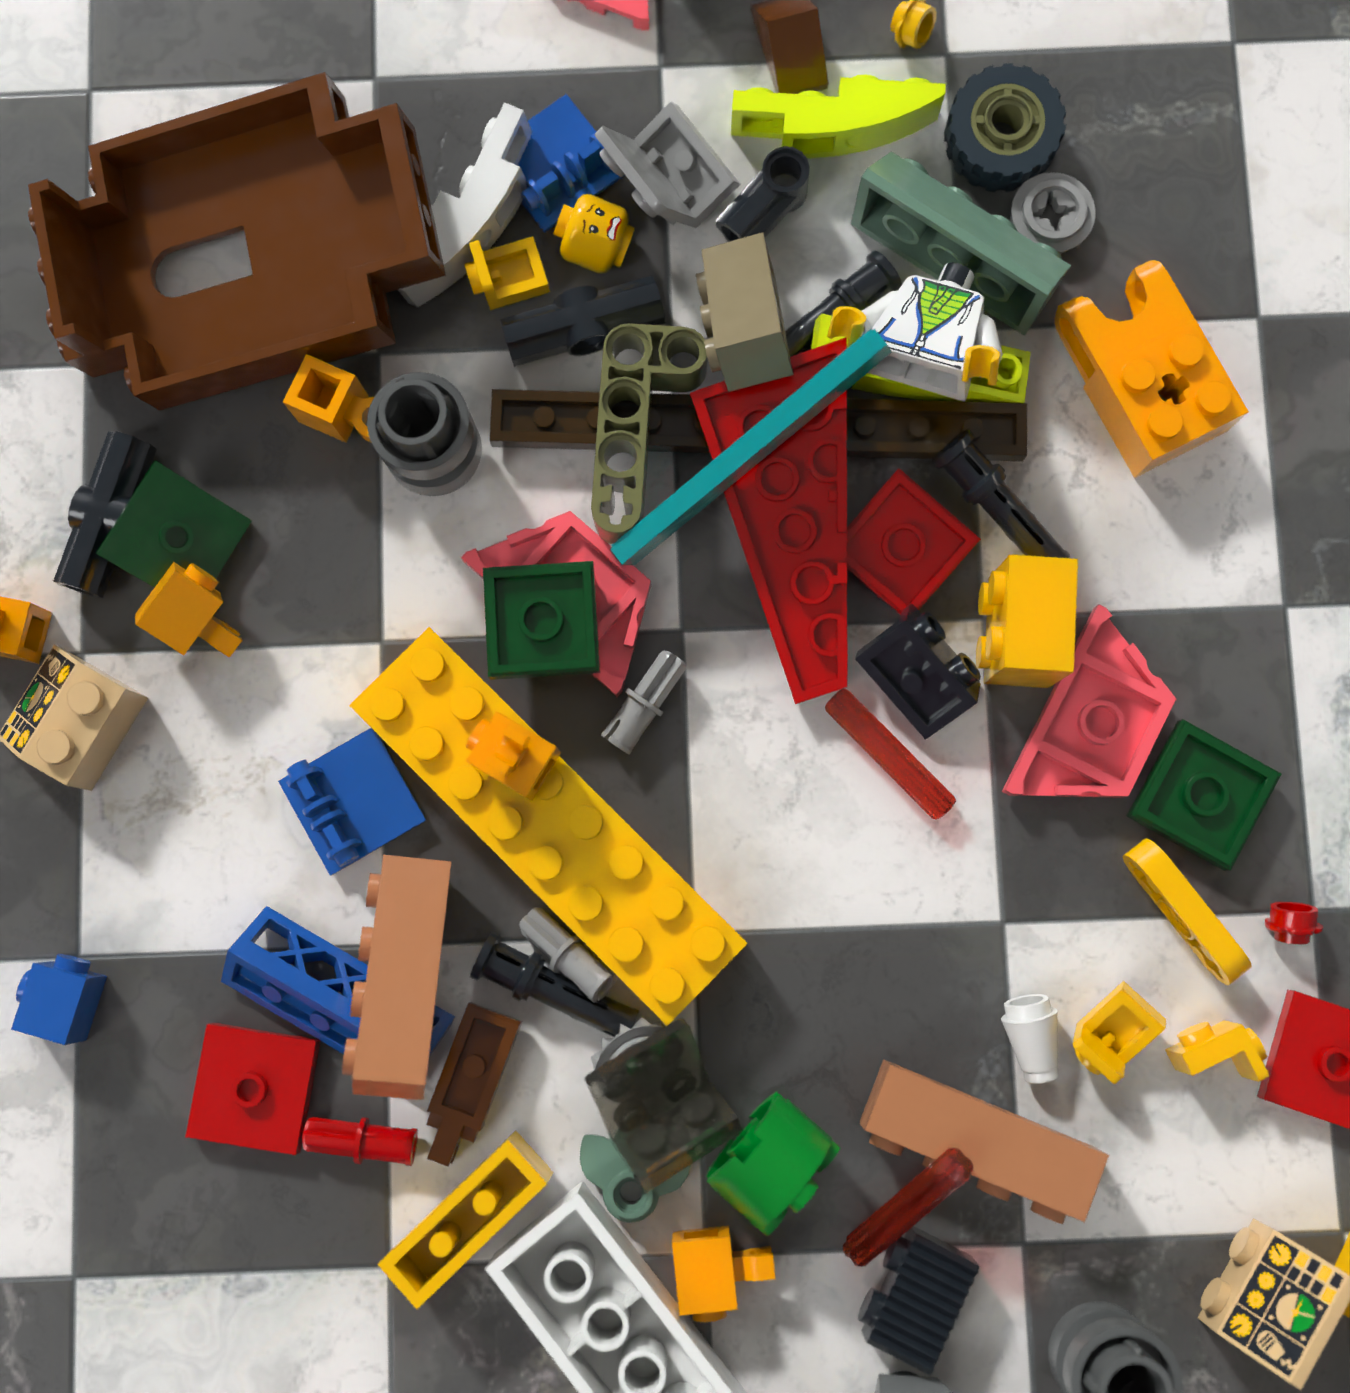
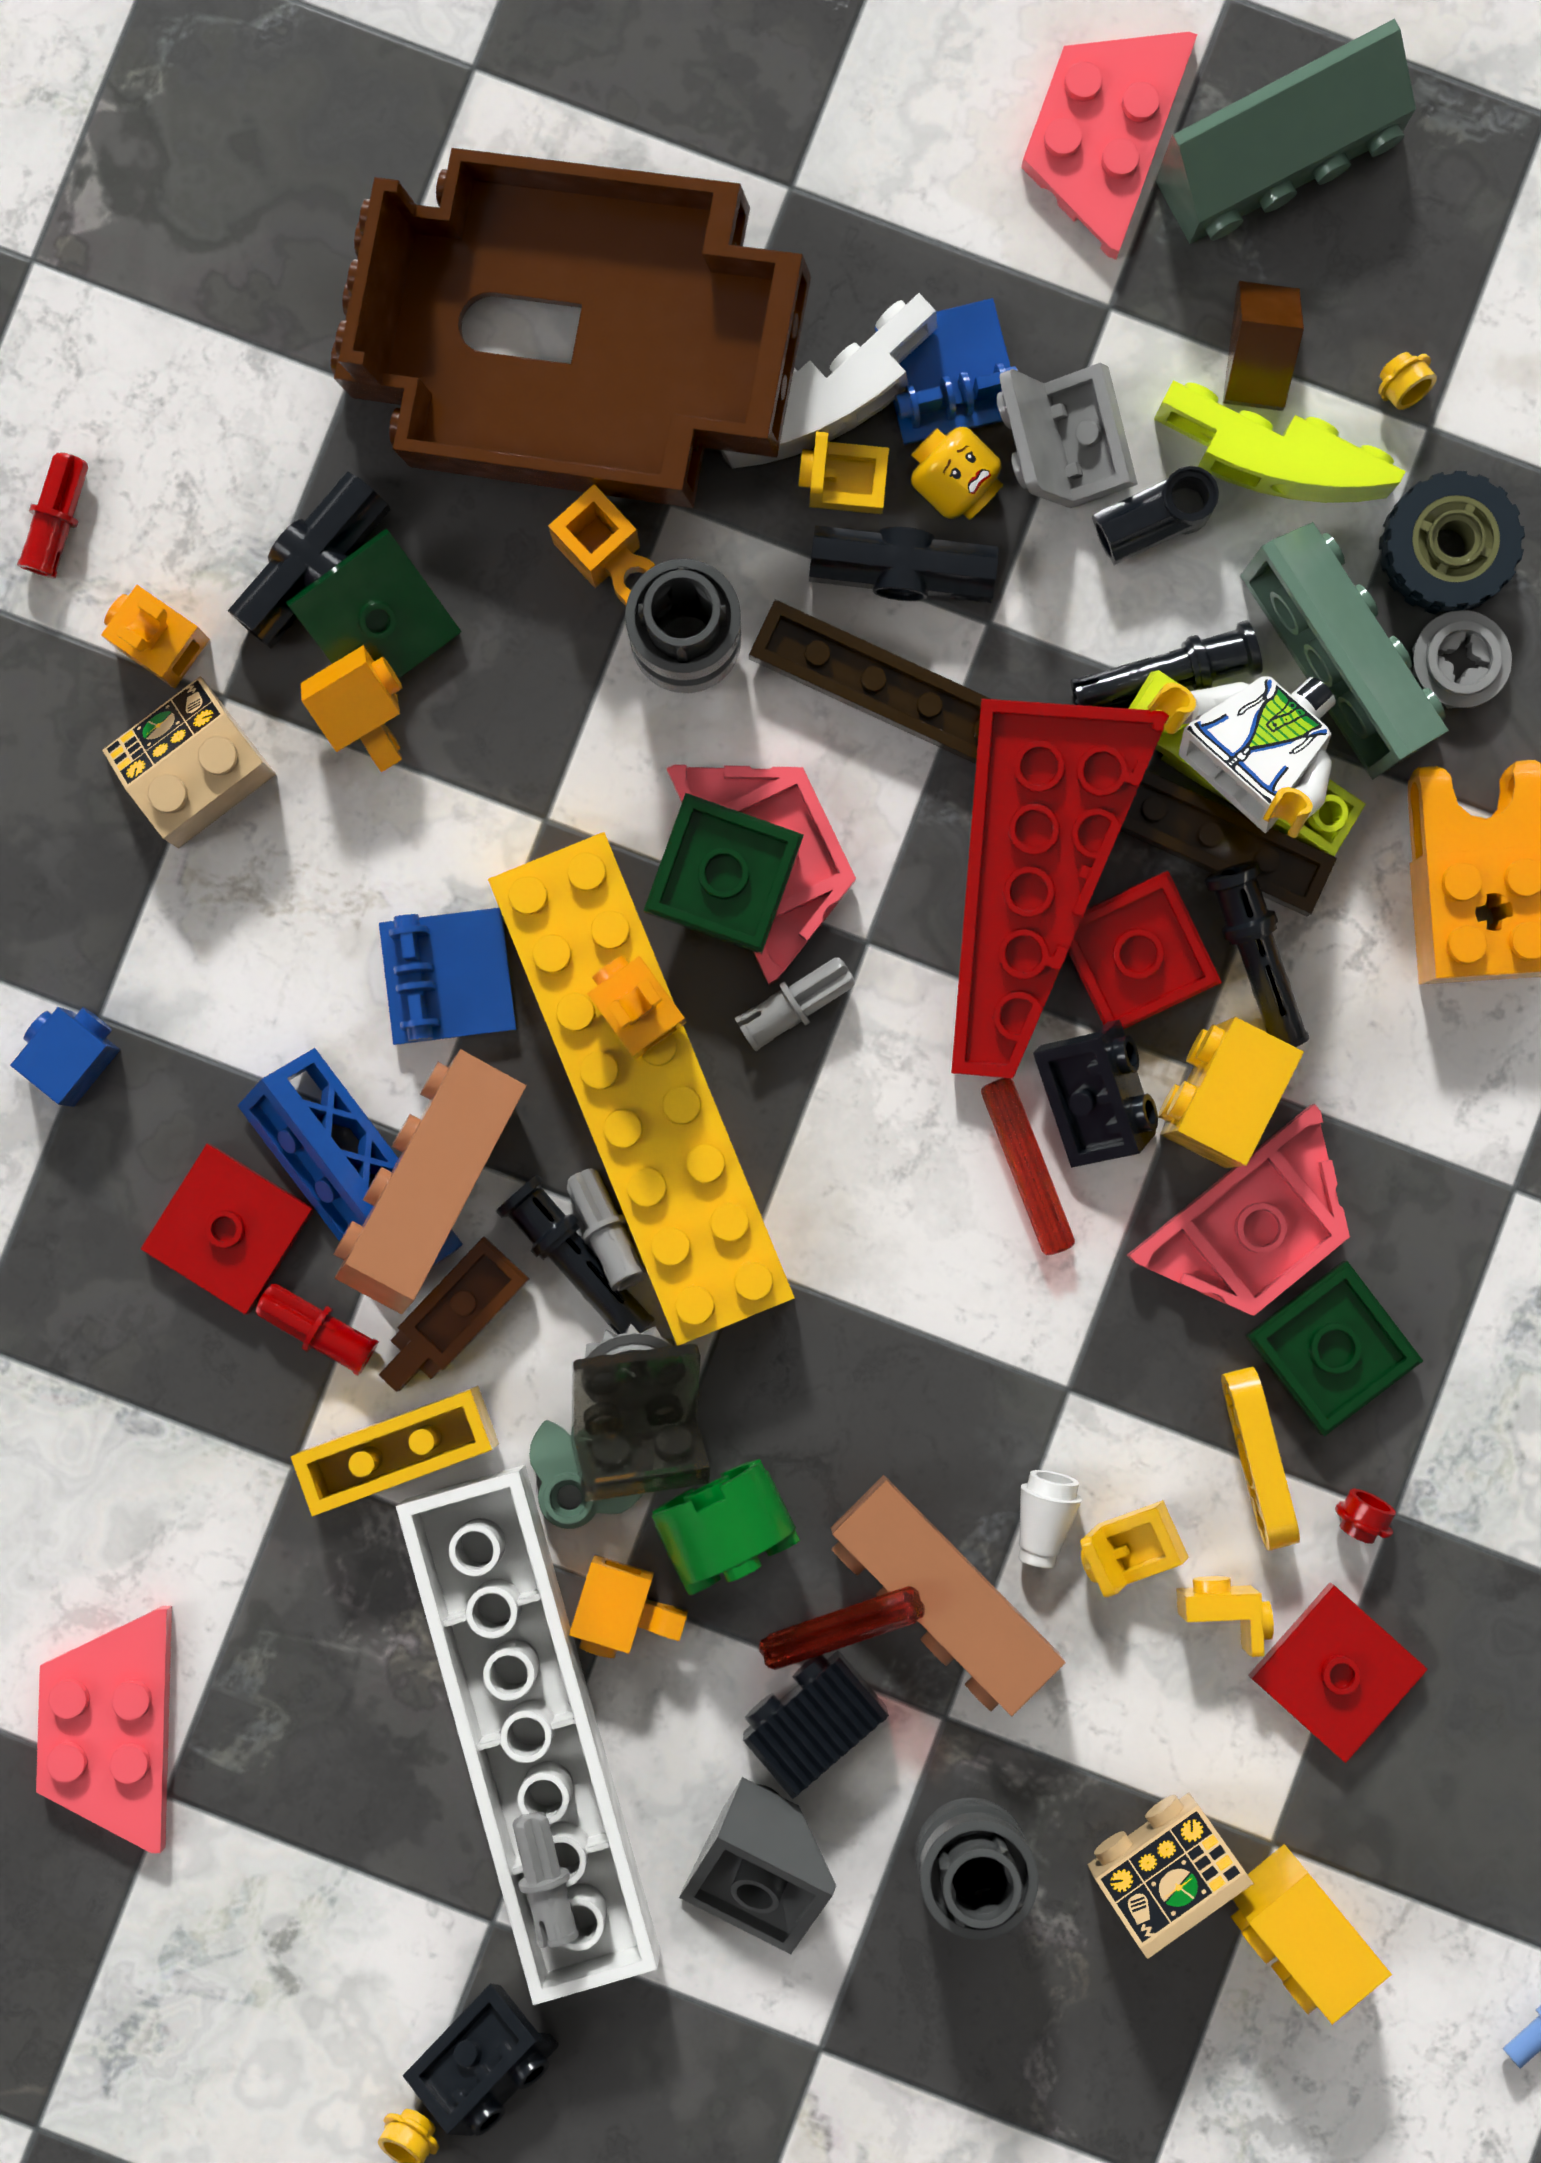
camera: 15 degrees right, 5 degrees up
olive beam [591,324,708,544] -> none
teal tile [610,329,892,565] -> none
dark tan brick [696,232,793,392] -> none

